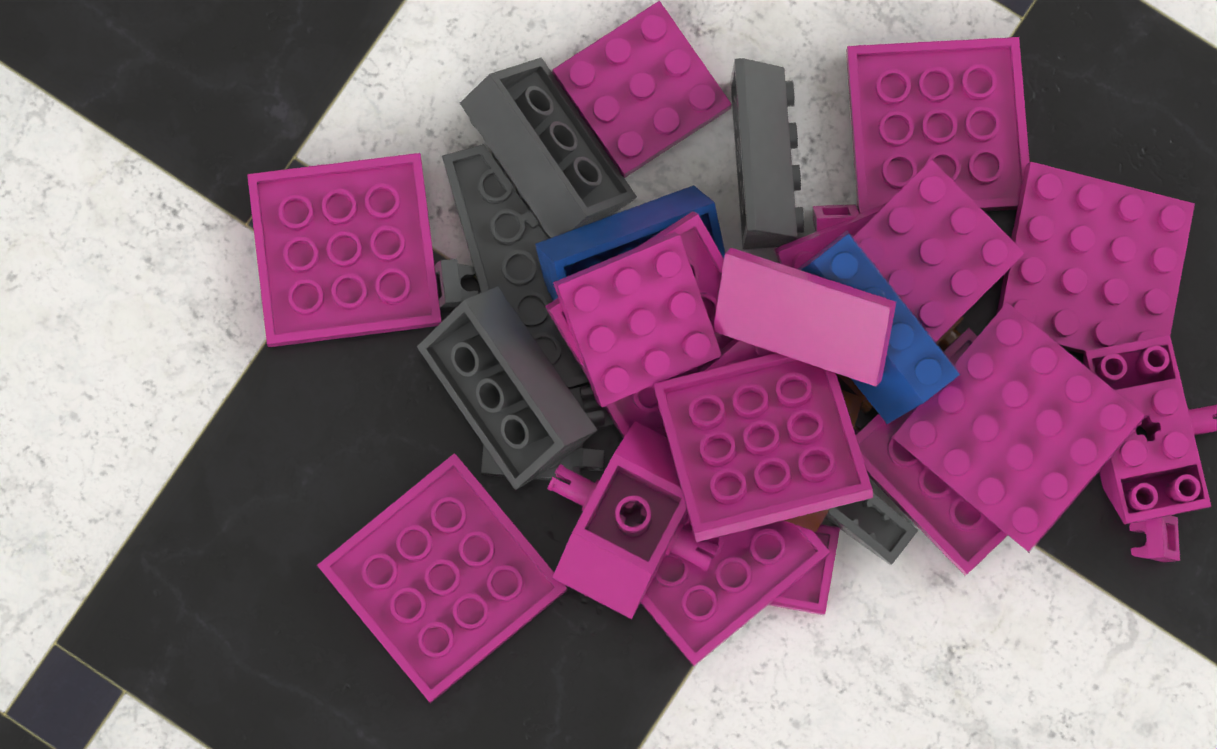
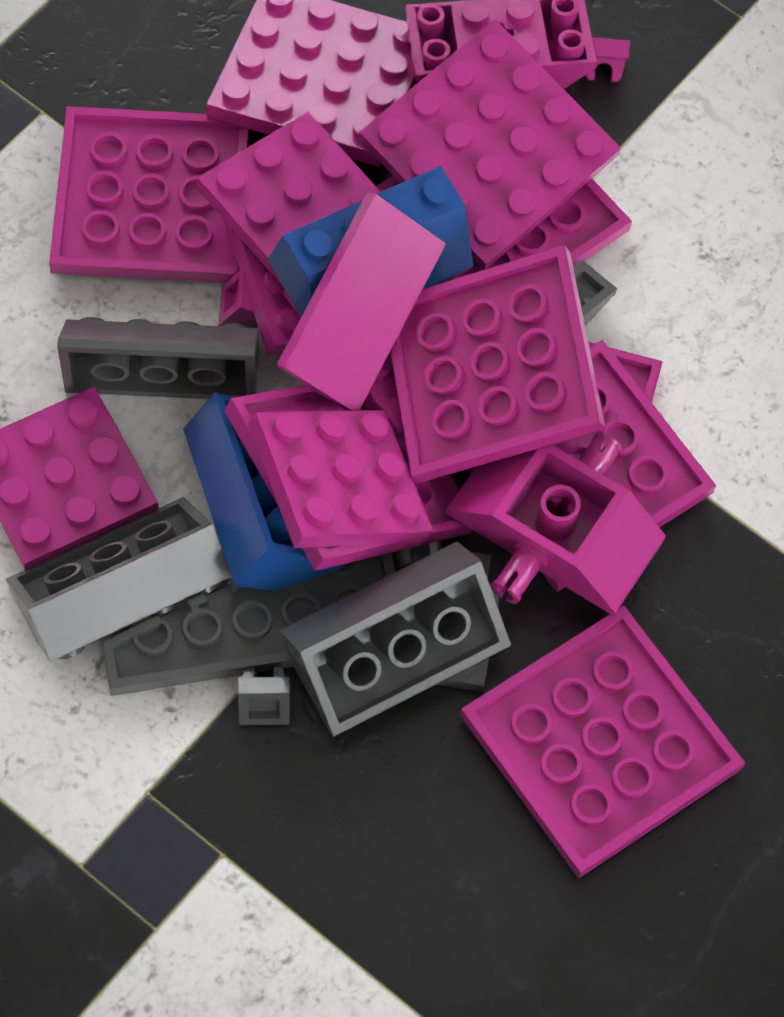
camera: 85 degrees left, 15 degrees down
dark pink plate [247,153,442,347] -> none

